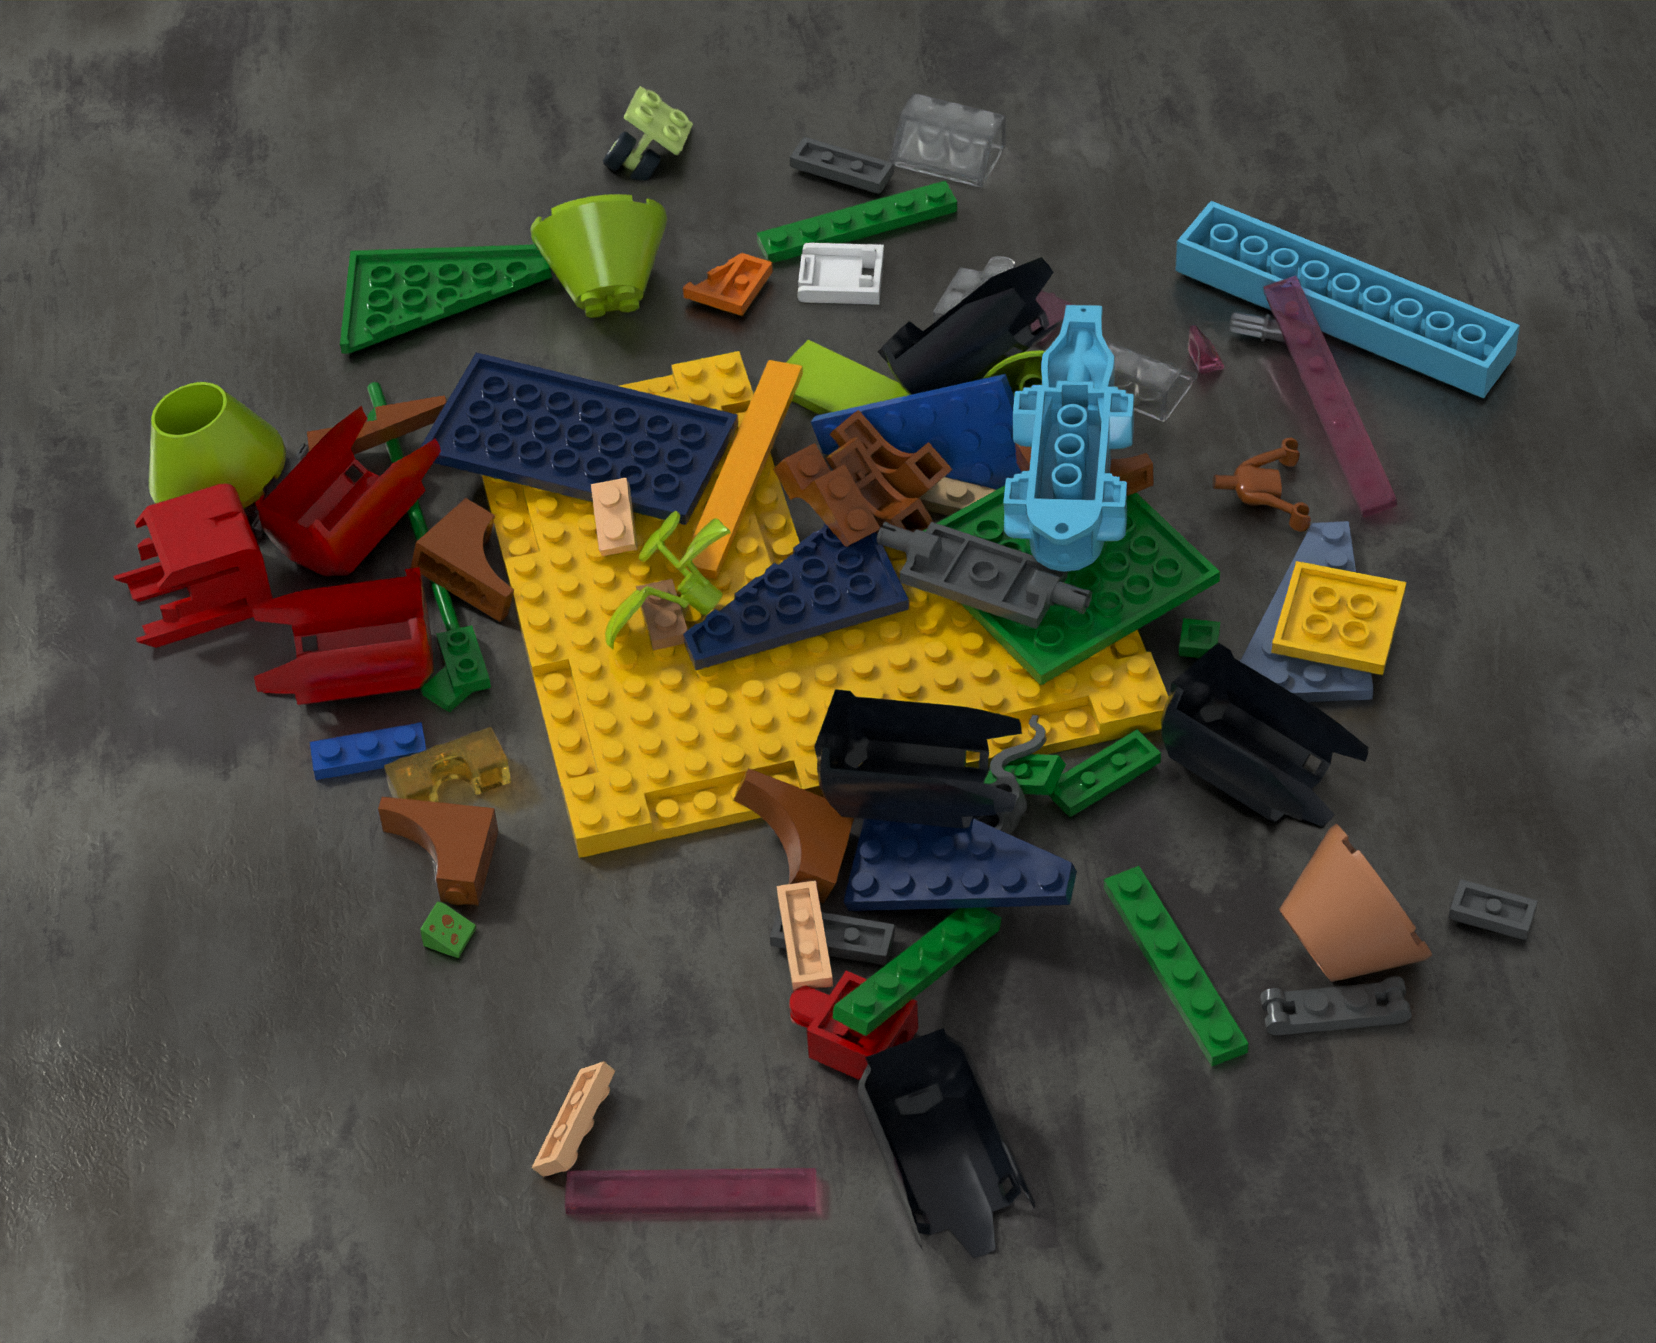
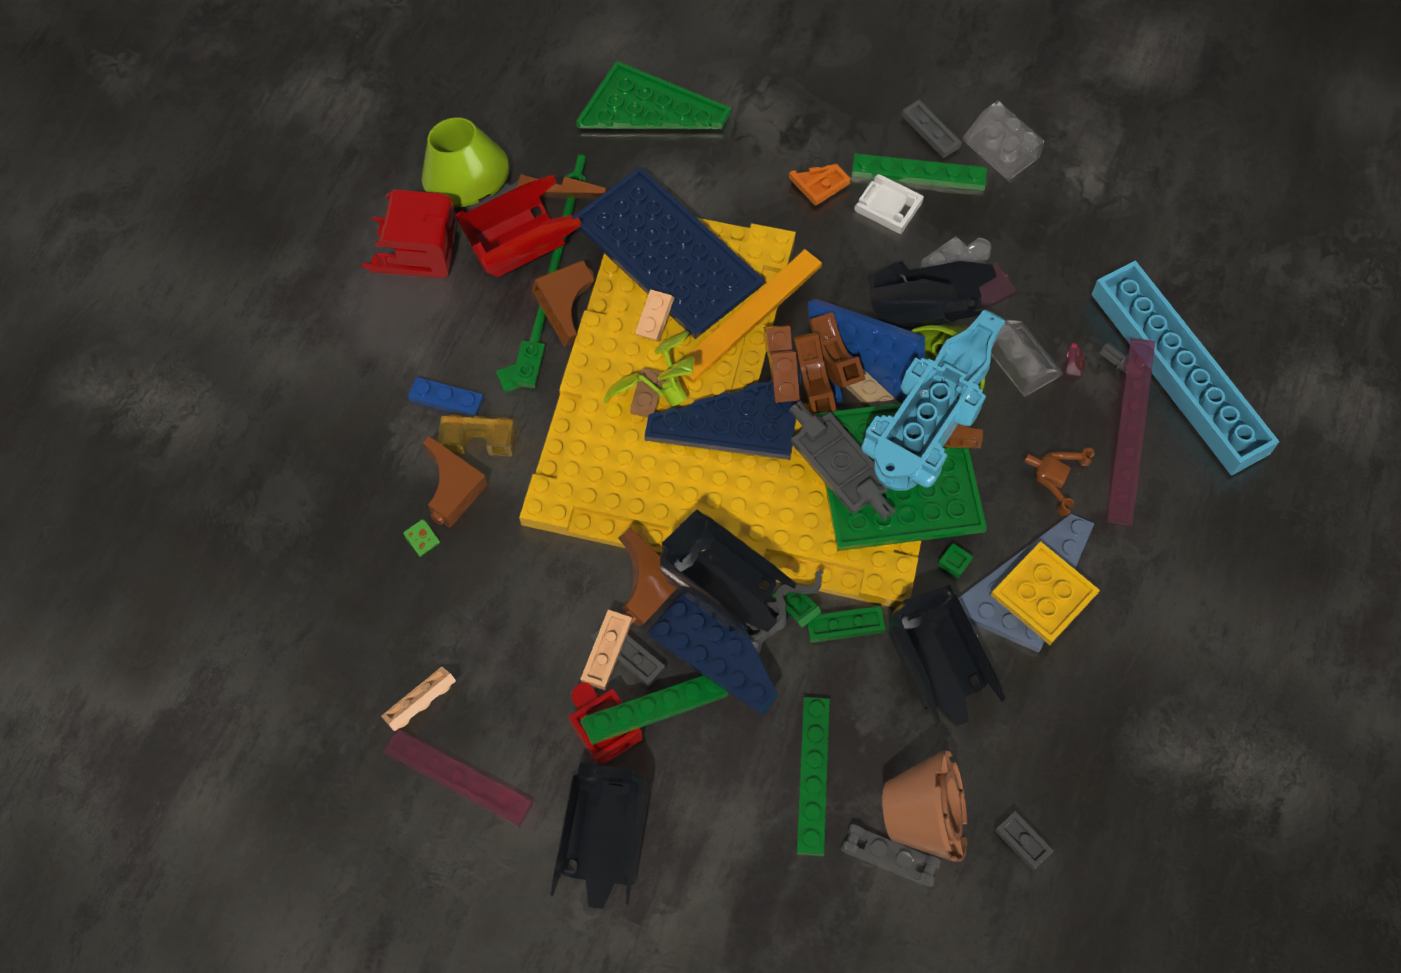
camera: 25 degrees right, 15 degrees up
red piece [252,567,434,705] -> none
lime cone [530,194,667,318] -> none
yellowish green plate [603,86,693,180] -> none
lime tile [786,340,909,415] -> none

